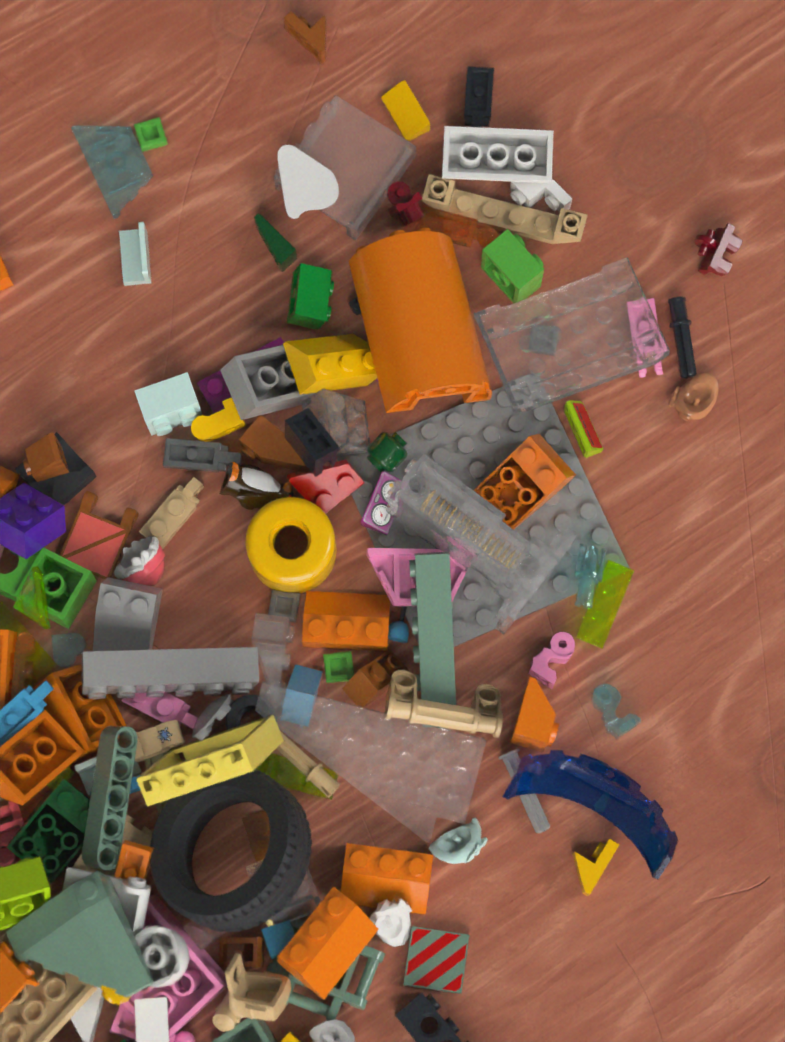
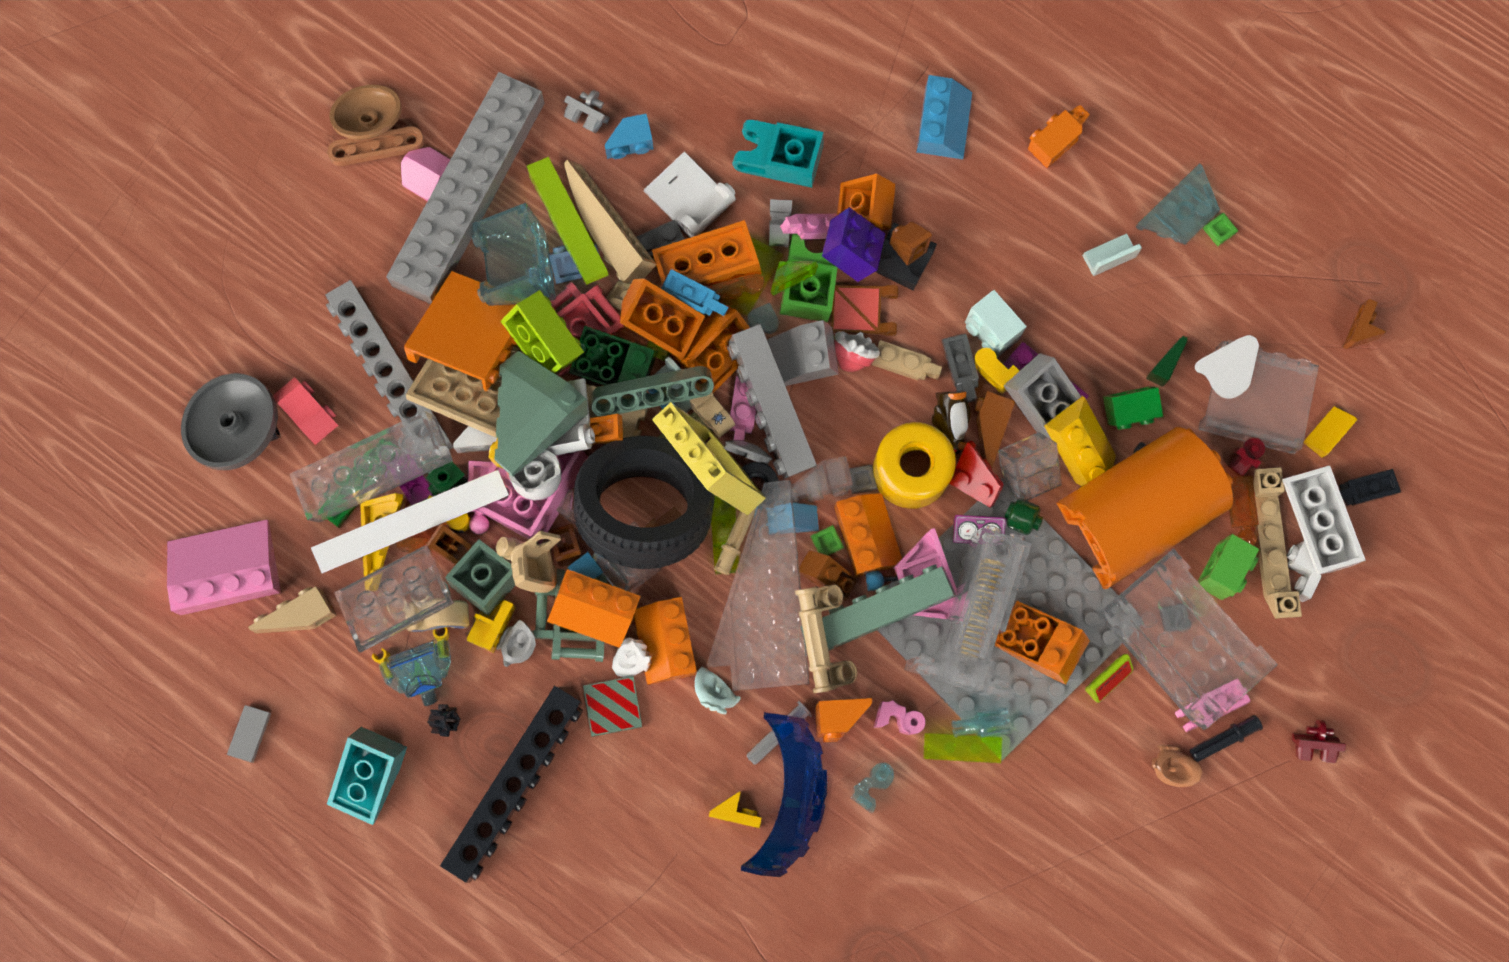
camera: 65 degrees right, 0 degrees up
black hinge [285,408,340,477] -> none

